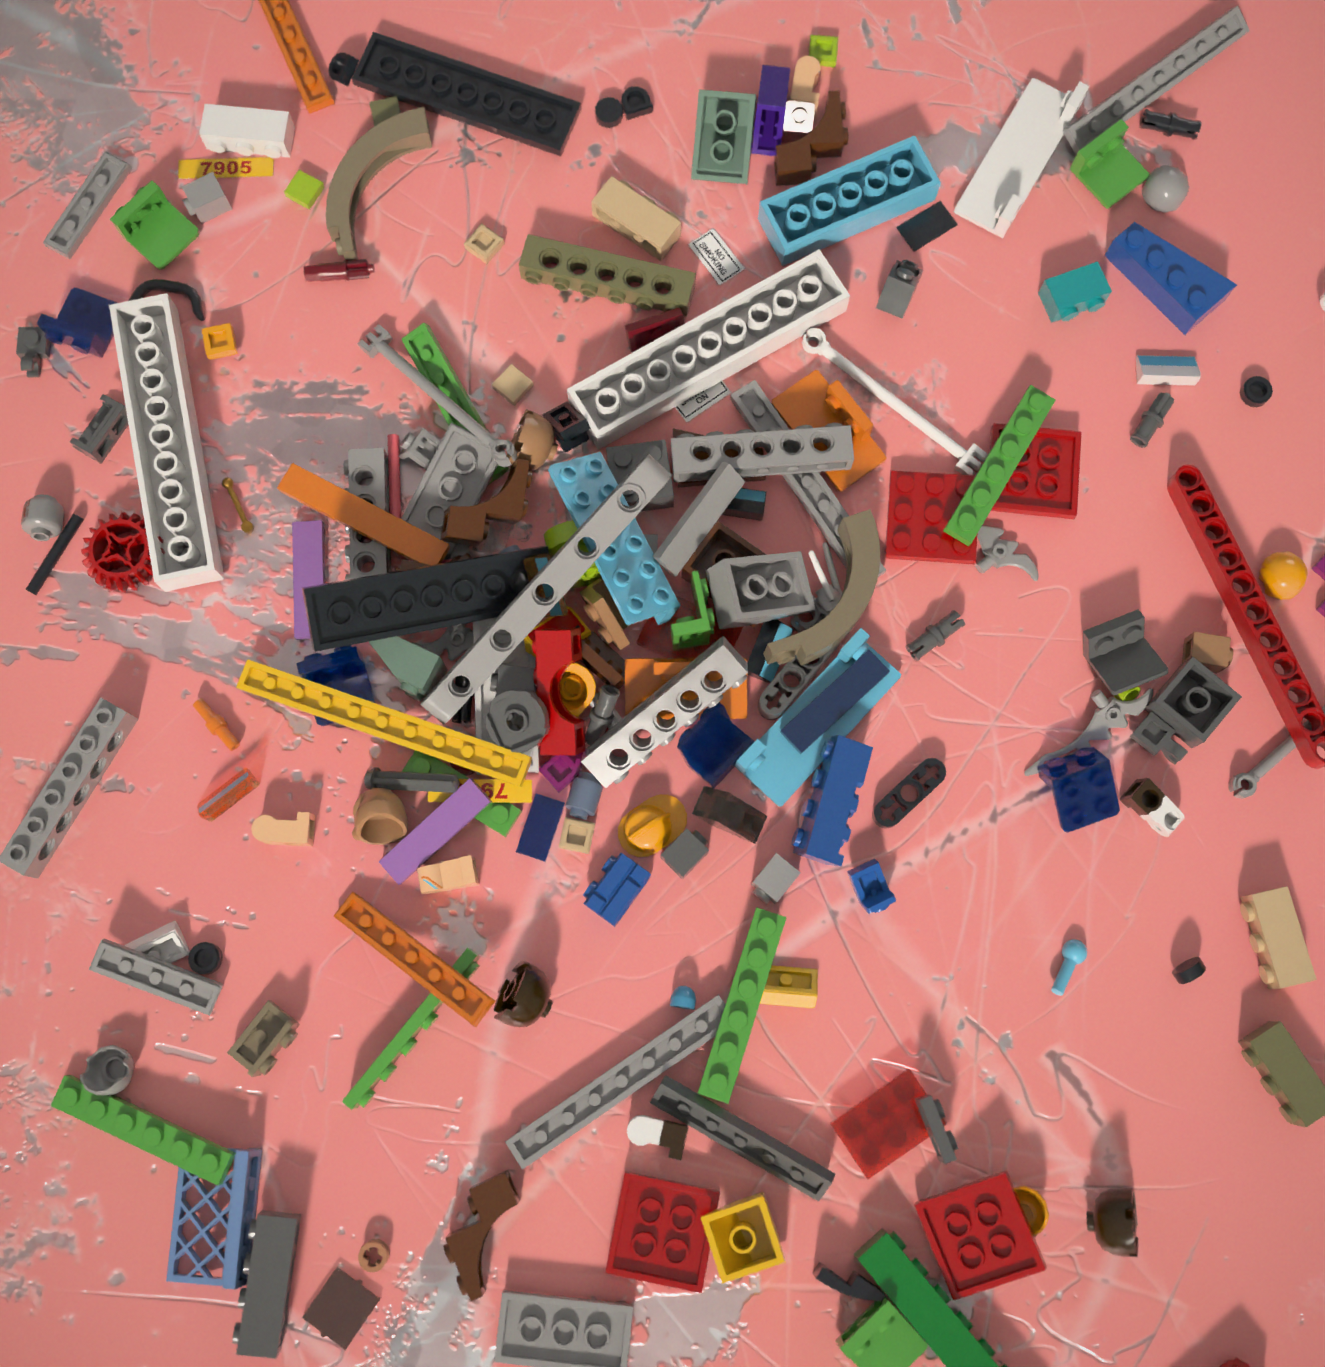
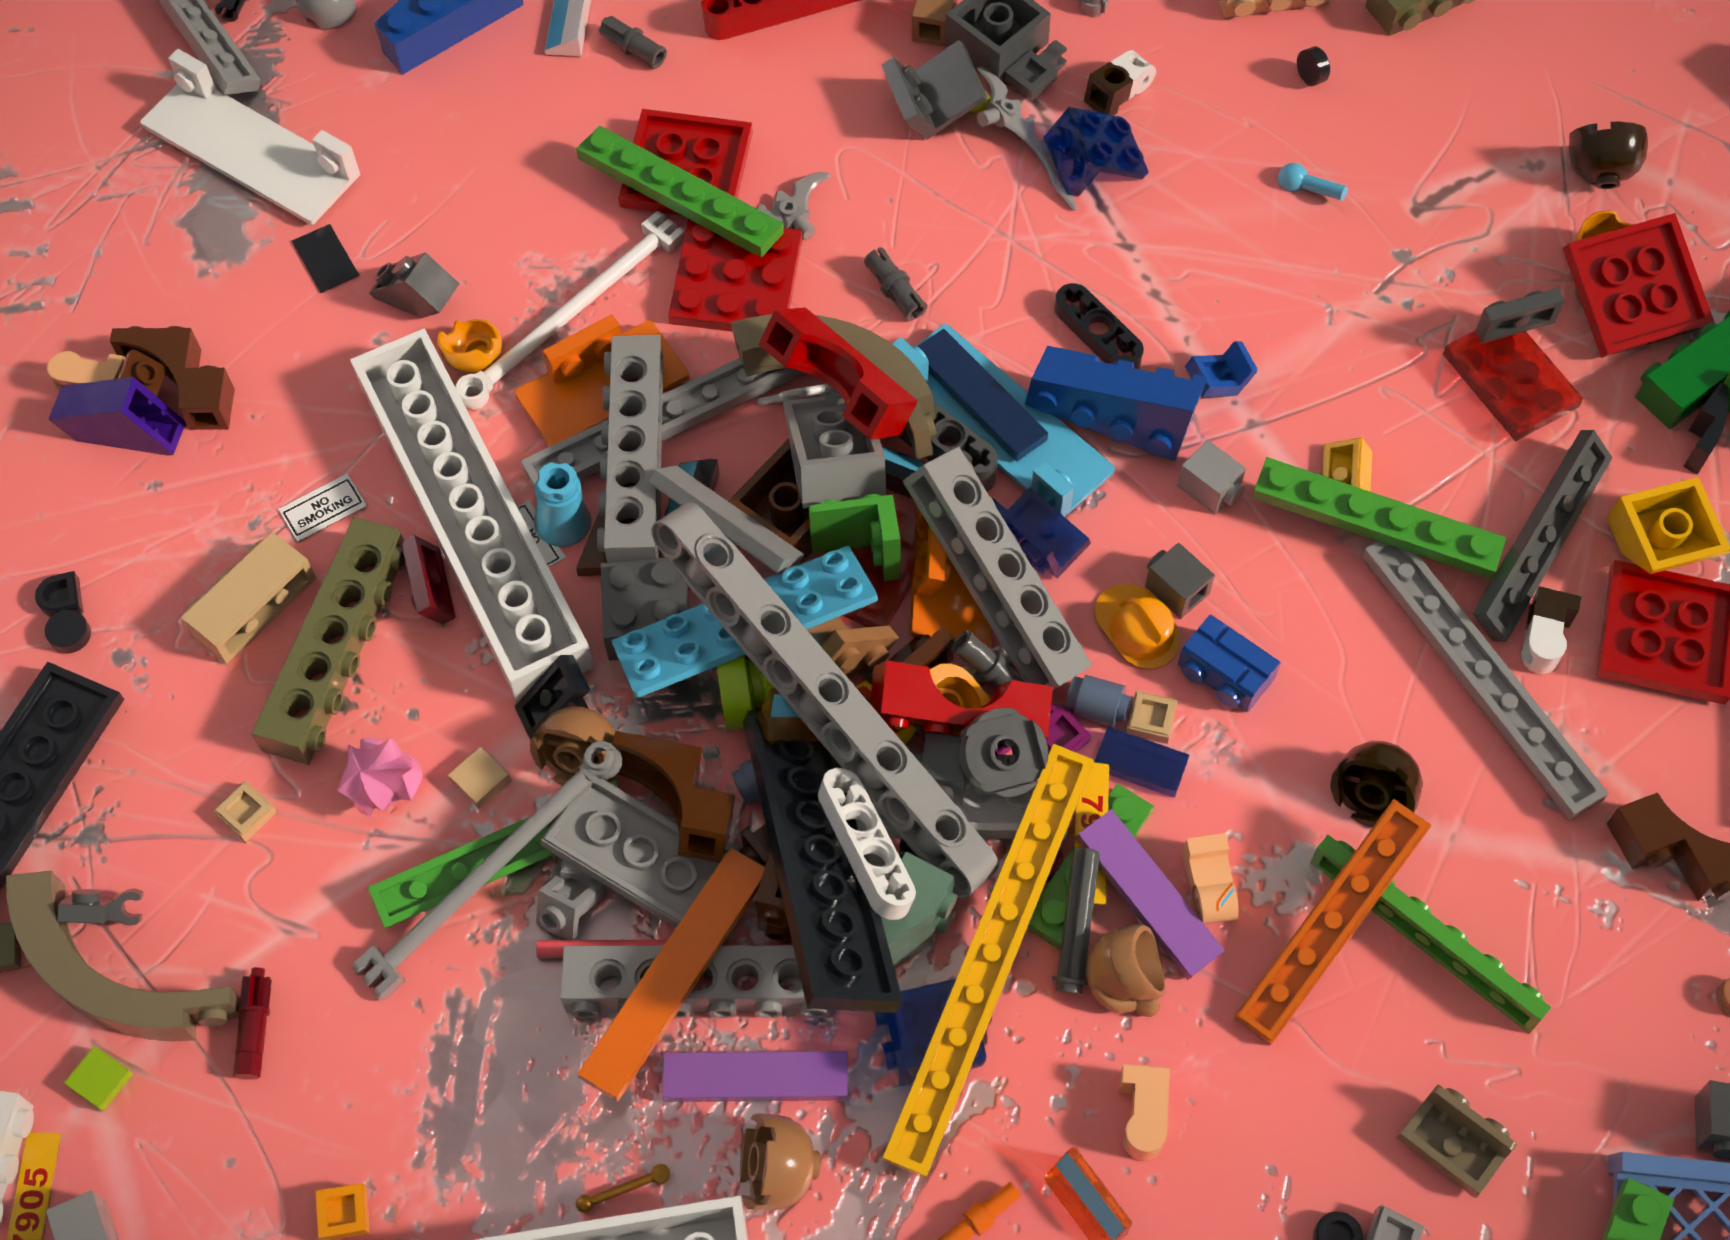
camera: 85 degrees left, 15 degrees down
dark azure hinge [670,986,696,1010] -> none
sand green slope [691,89,757,184] -> none
clear smoke slope [692,786,767,844] -> none
medium azure brick [758,135,941,266] -> none
lime tile [809,35,838,67] -> none
teal brick [1038,261,1112,323] -> none
bright green bracket [1070,119,1150,209] -> none
none -> dark grey plate [57,889,144,925]
none -> bright pink hair [337,737,422,817]
none -> light orange hair [438,319,502,374]
none -> medium azure plant [534,462,591,546]
none -> medium nougat cylinder [740,1113,821,1210]
none -> red arch [758,307,918,440]
none -> white beam [818,768,916,920]

